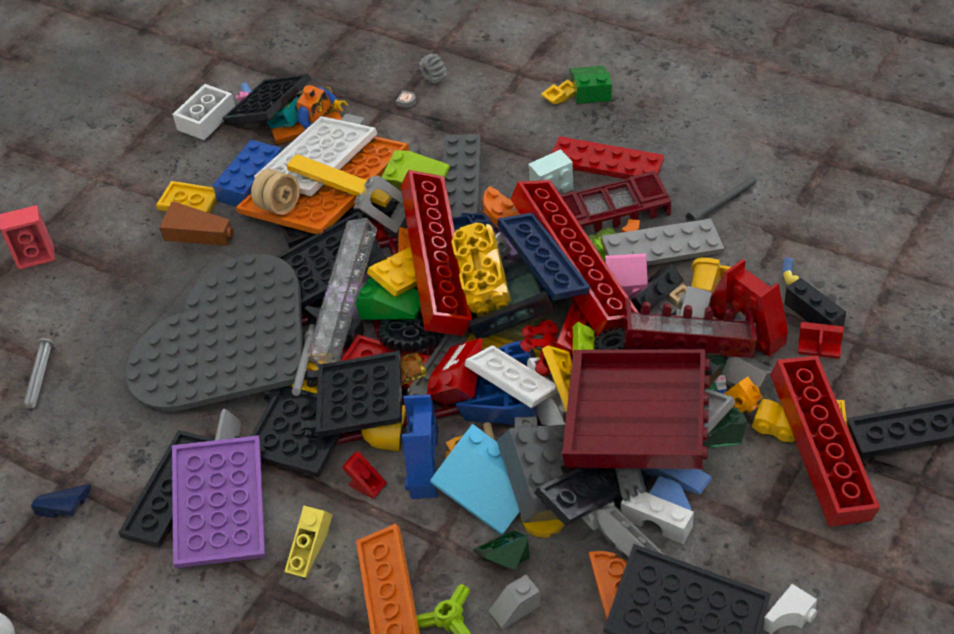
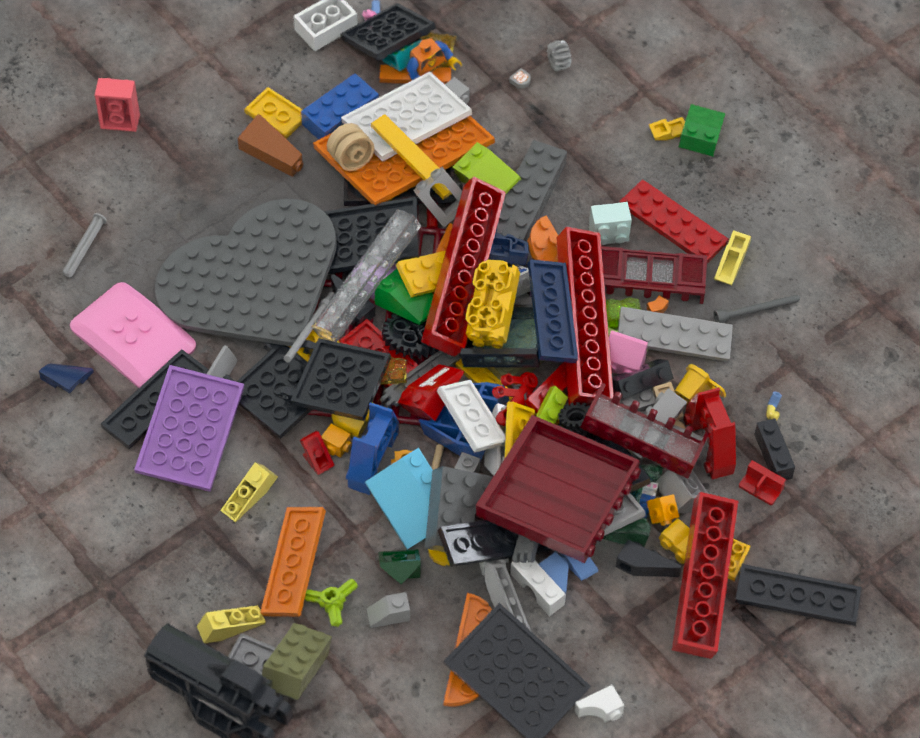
camera: 15 degrees right, 10 degrees up
none -> bright pink wedge [70,282,196,388]
none -> light orange brick [321,423,352,458]
none -> black slope [616,539,682,577]
none -> light yellow slope [714,230,751,285]

